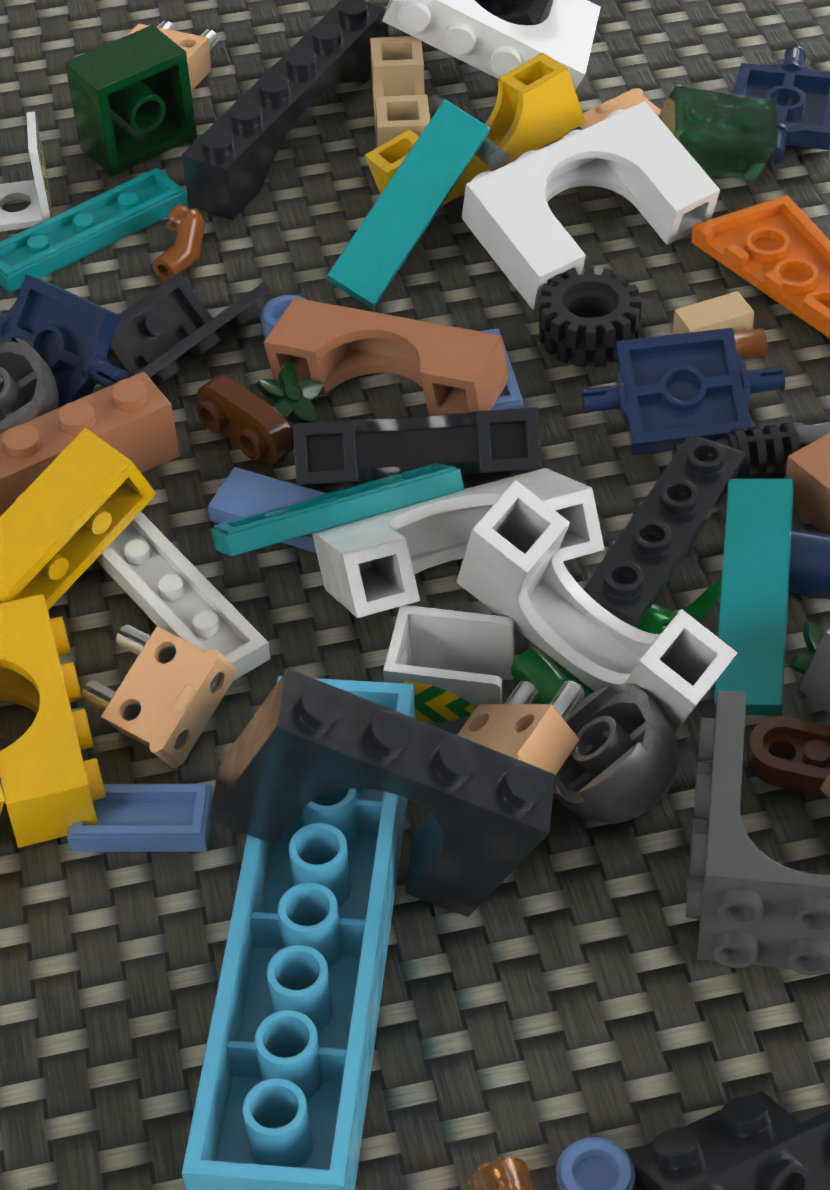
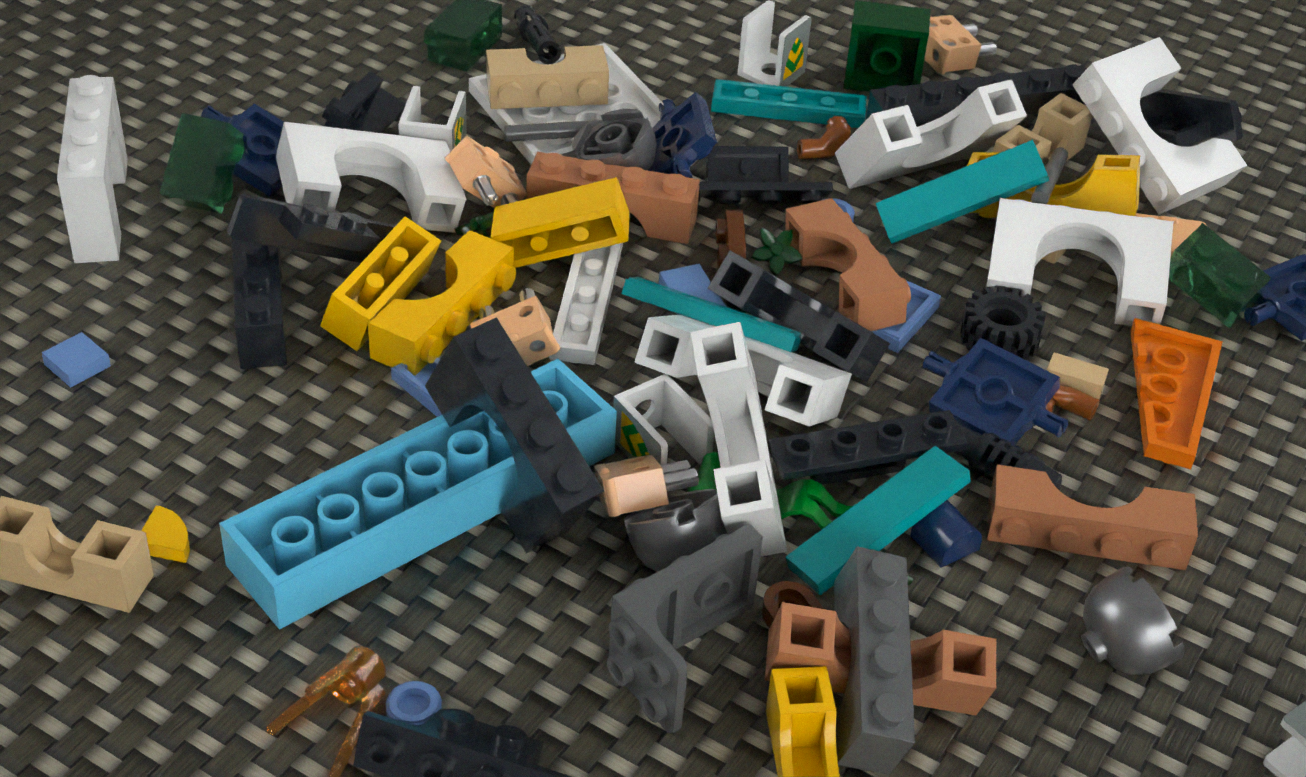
camera: 40 degrees right, 5 degrees down
none -> white arch [835,79,1027,189]

